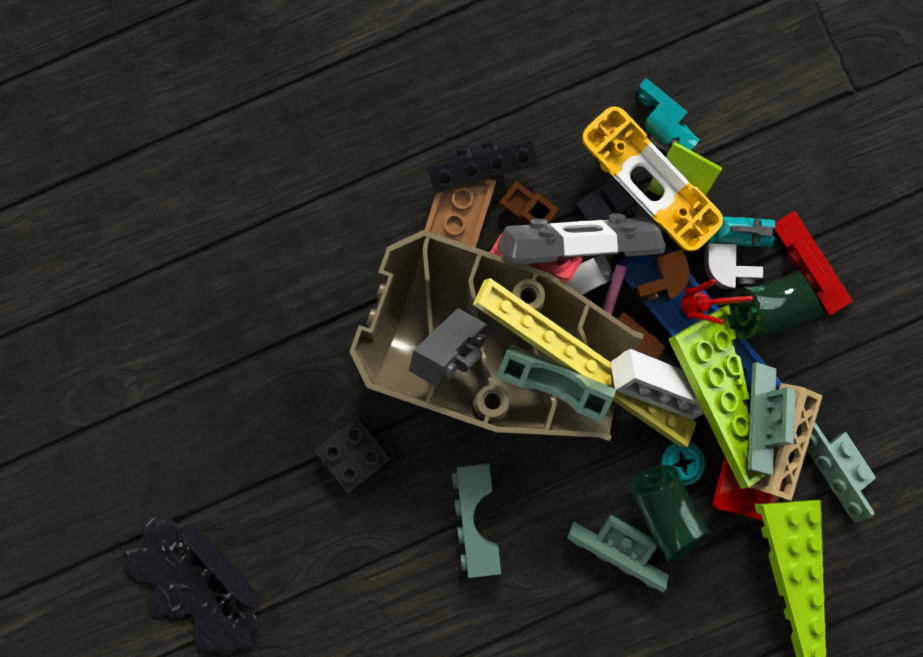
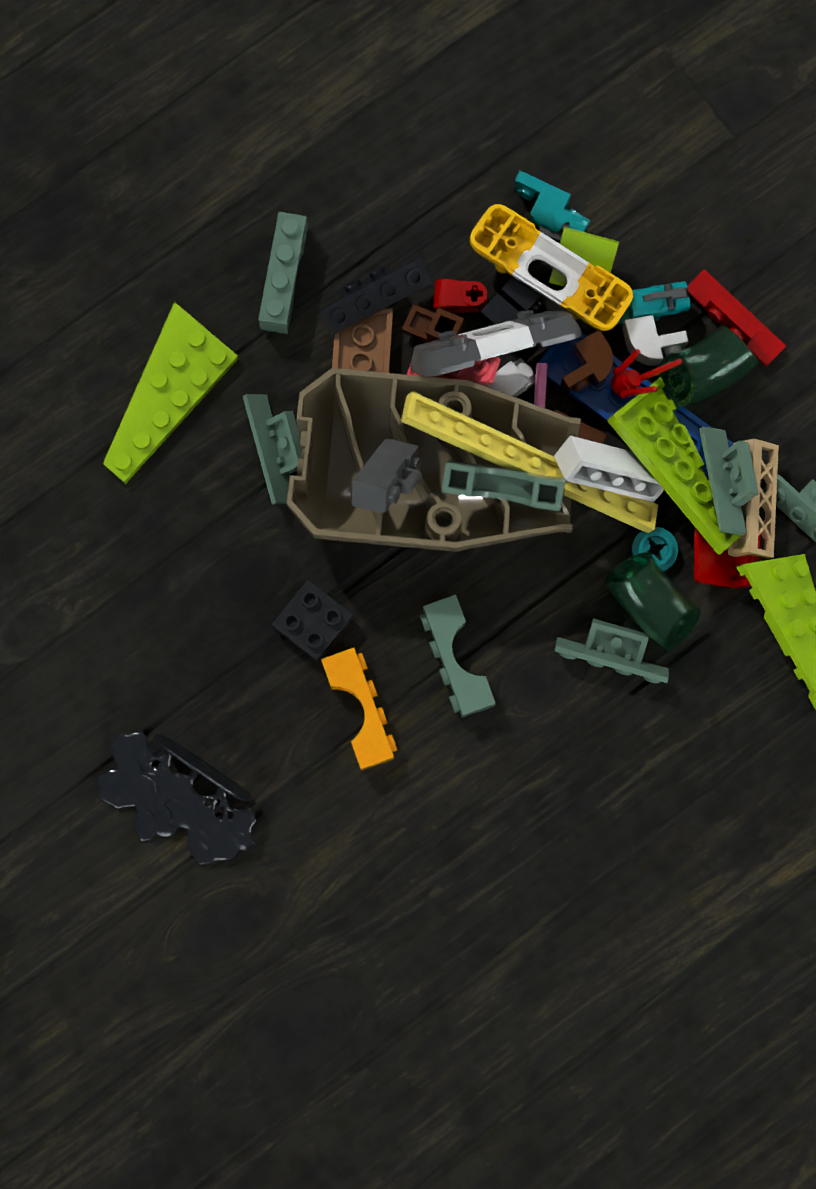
camera: 20 degrees left, 5 degrees down
none -> lime wing [103,302,239,484]
none -> sand green bracket [243,394,302,504]
none -> sand green arch [258,212,308,334]
none -> light orange arch [321,648,397,771]
none -> red piece [433,279,488,313]

